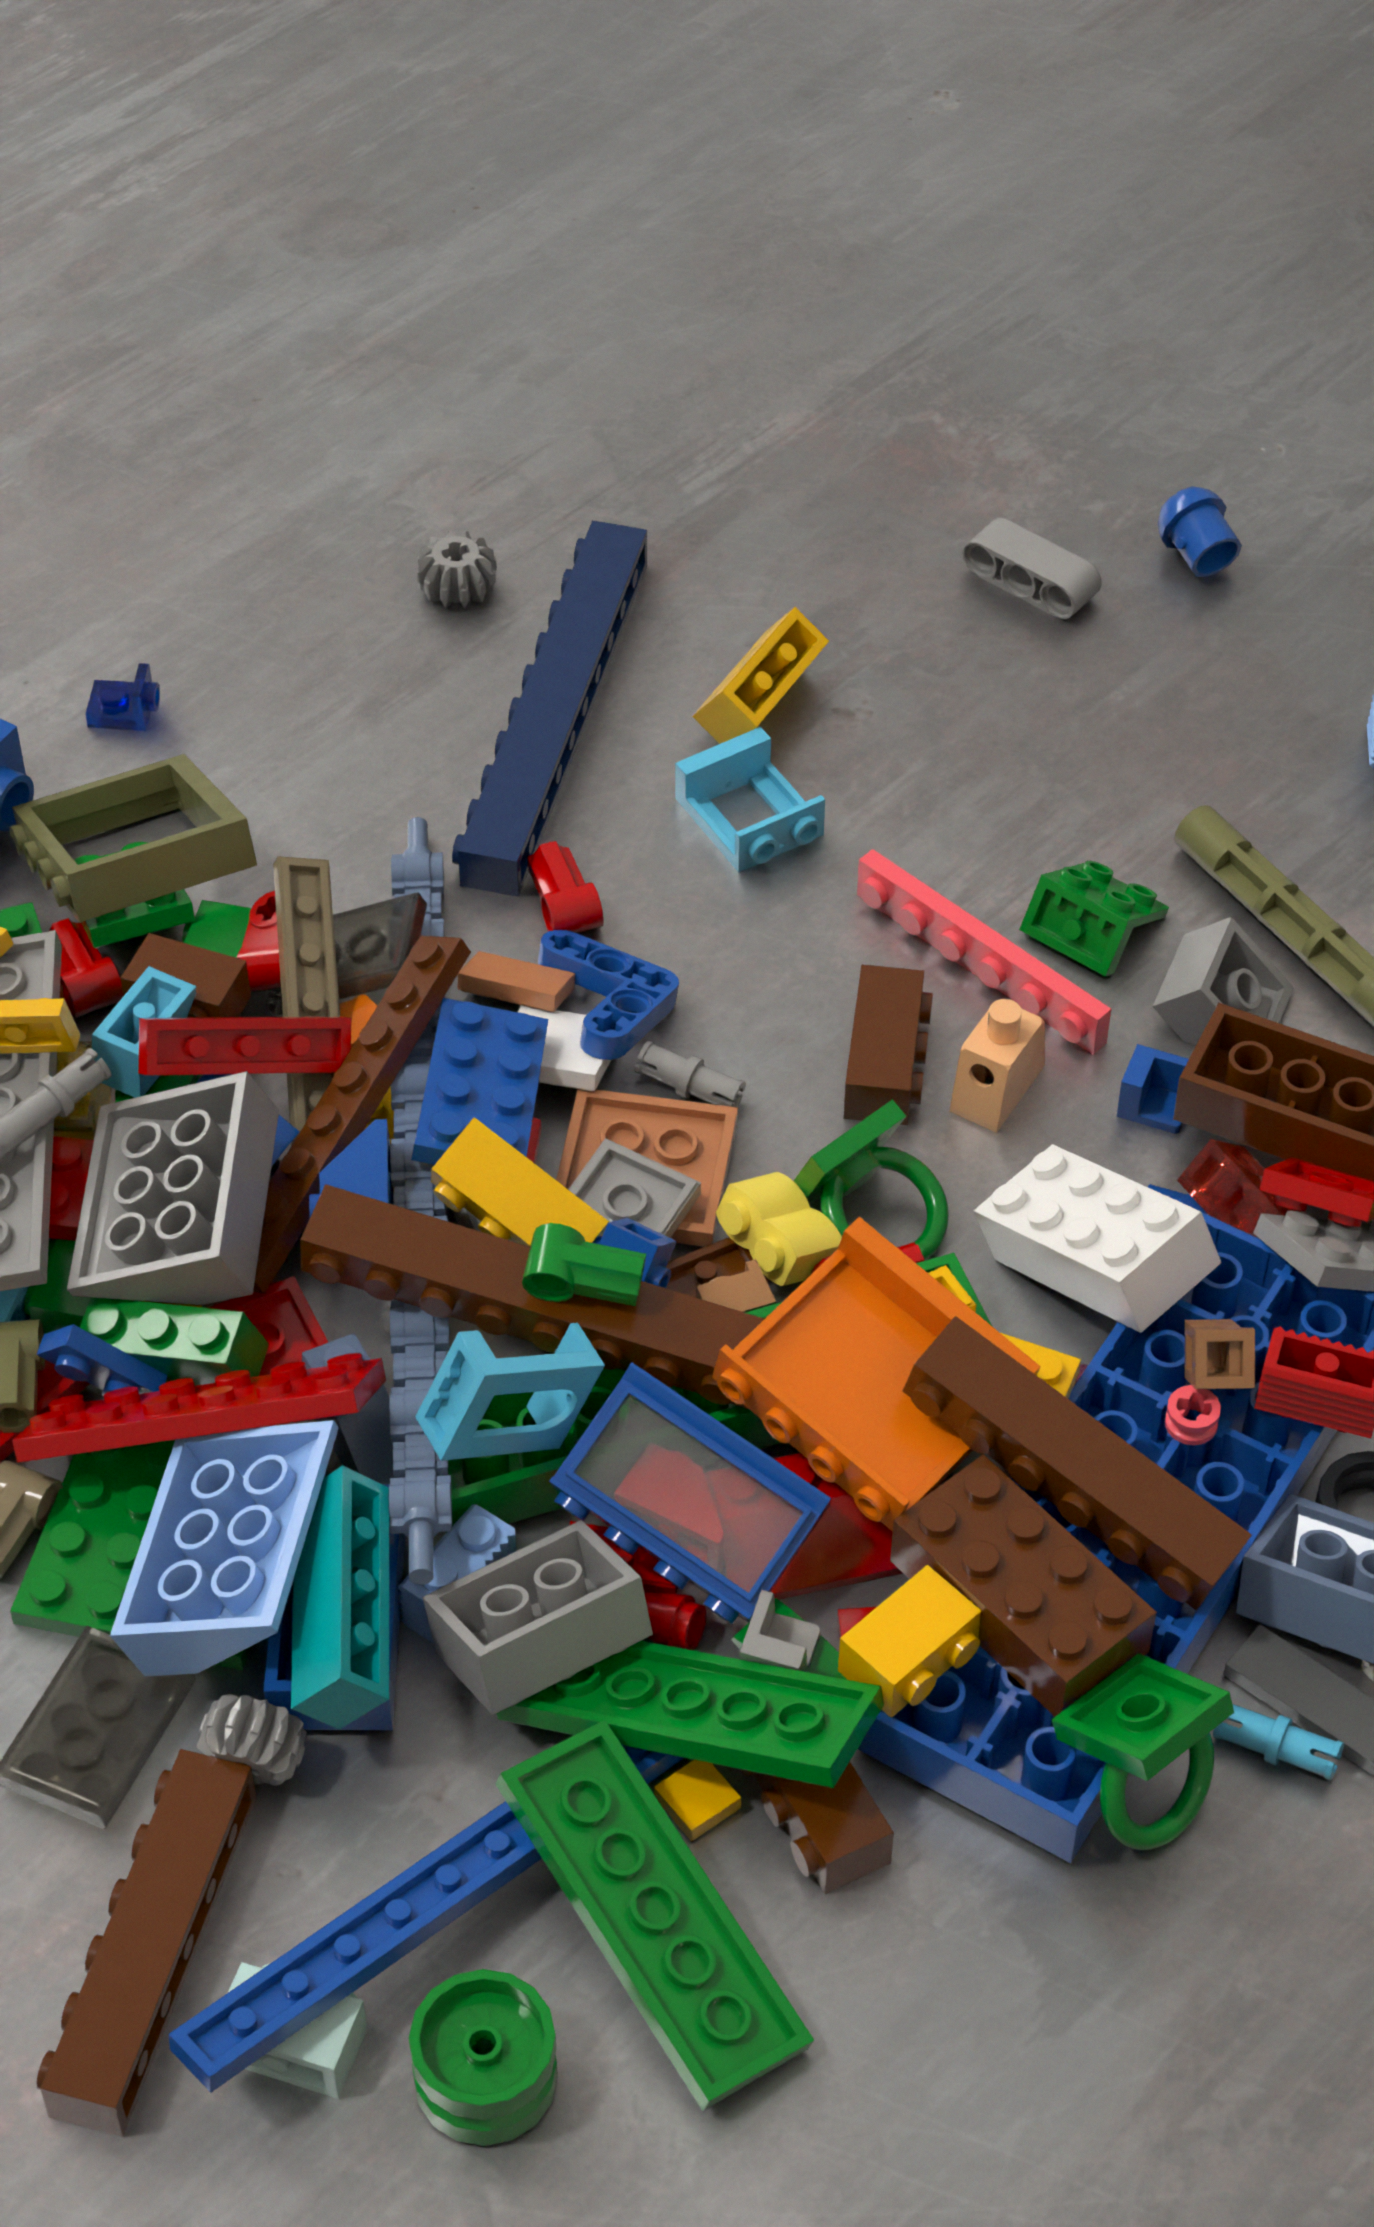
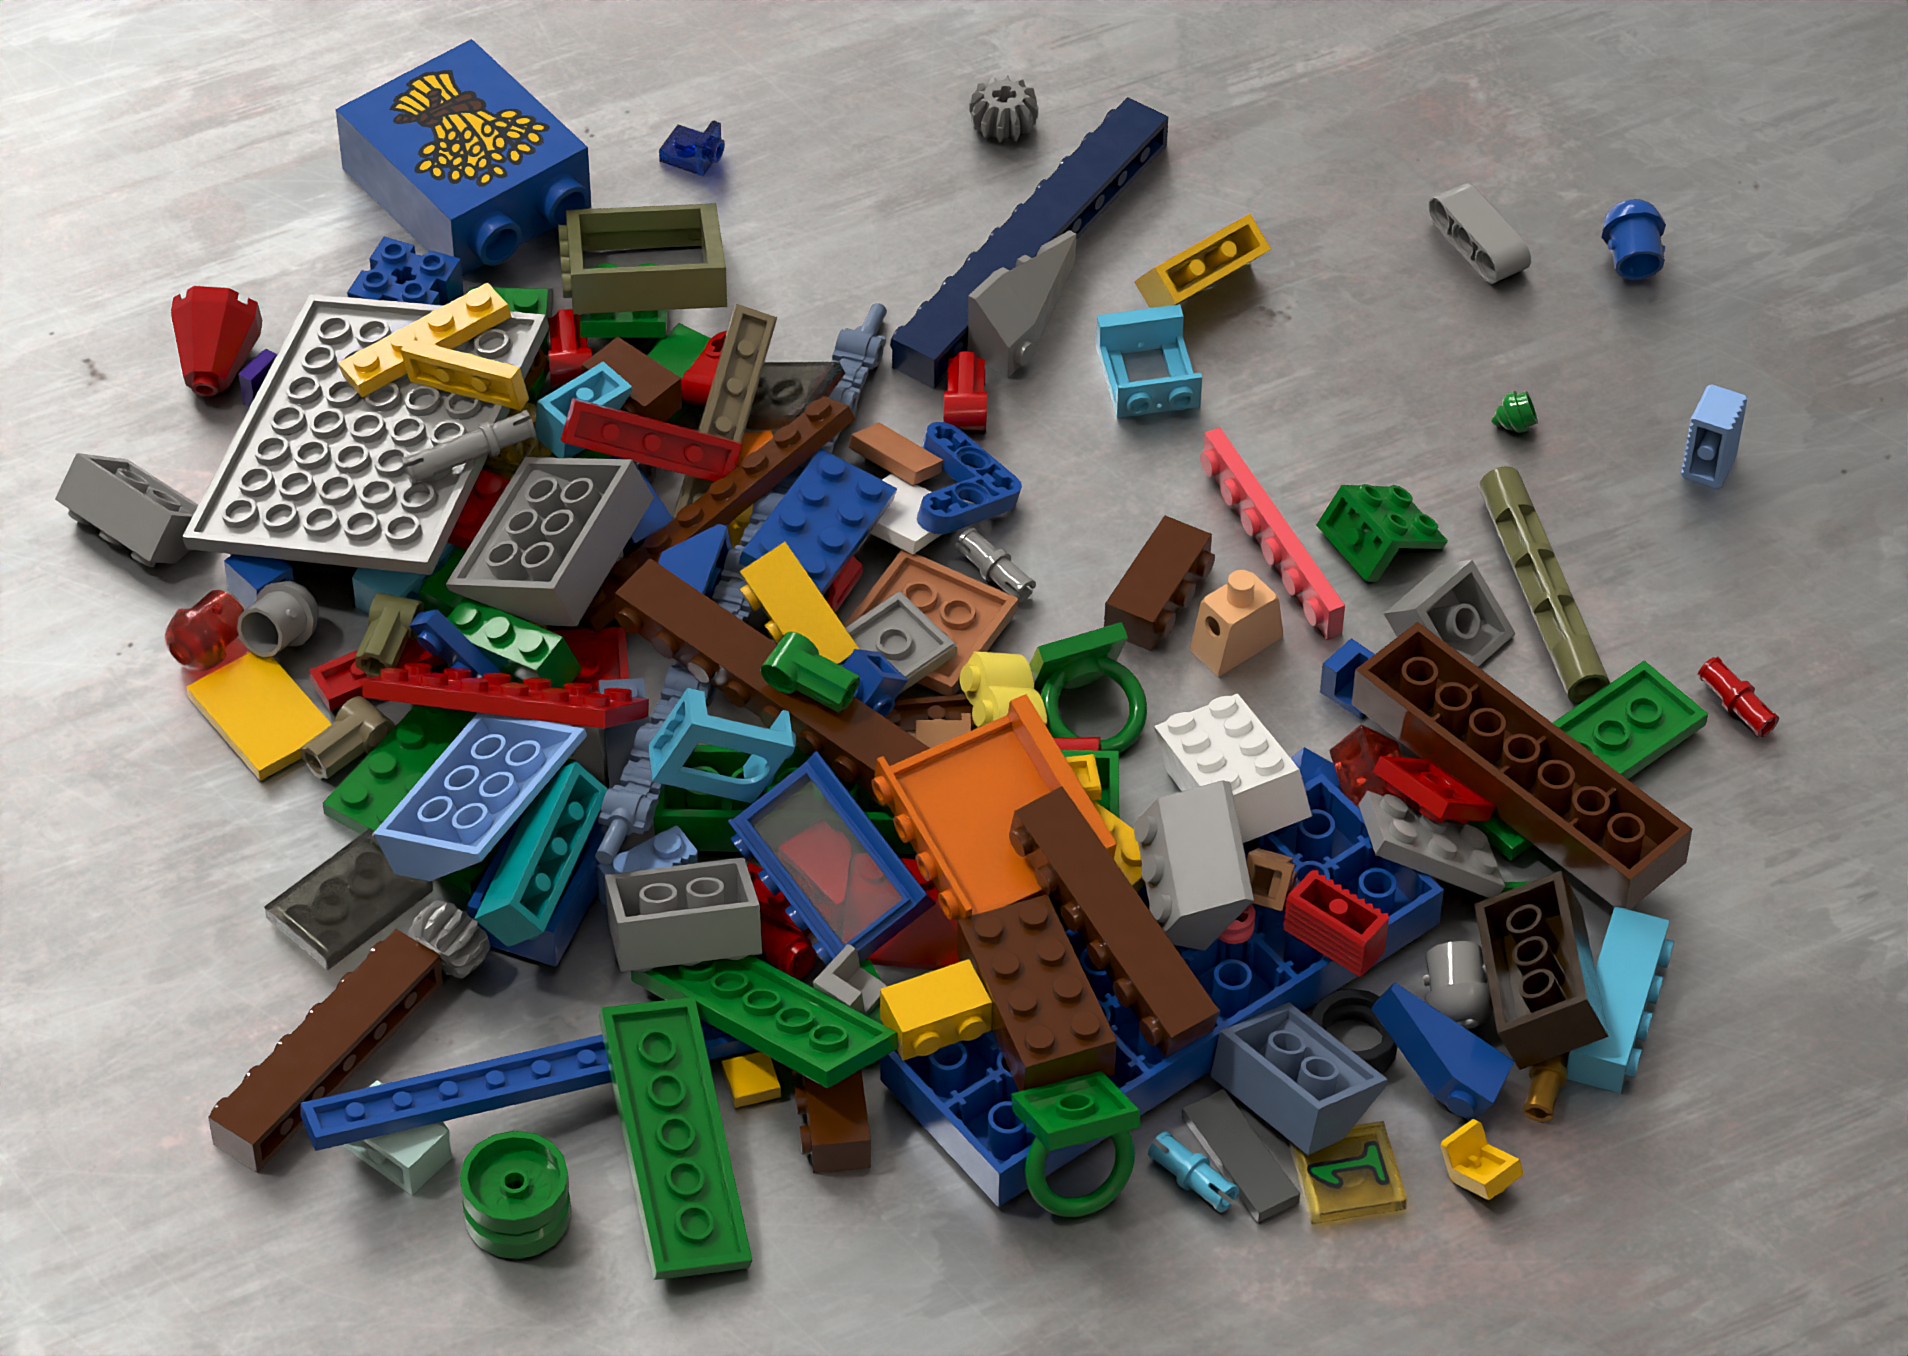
camera: 20 degrees right, 0 degrees up
none -> light grey wedge [967,230,1076,378]
none -> light grey slope [1134,780,1254,951]
none -> green plate [1491,391,1538,434]

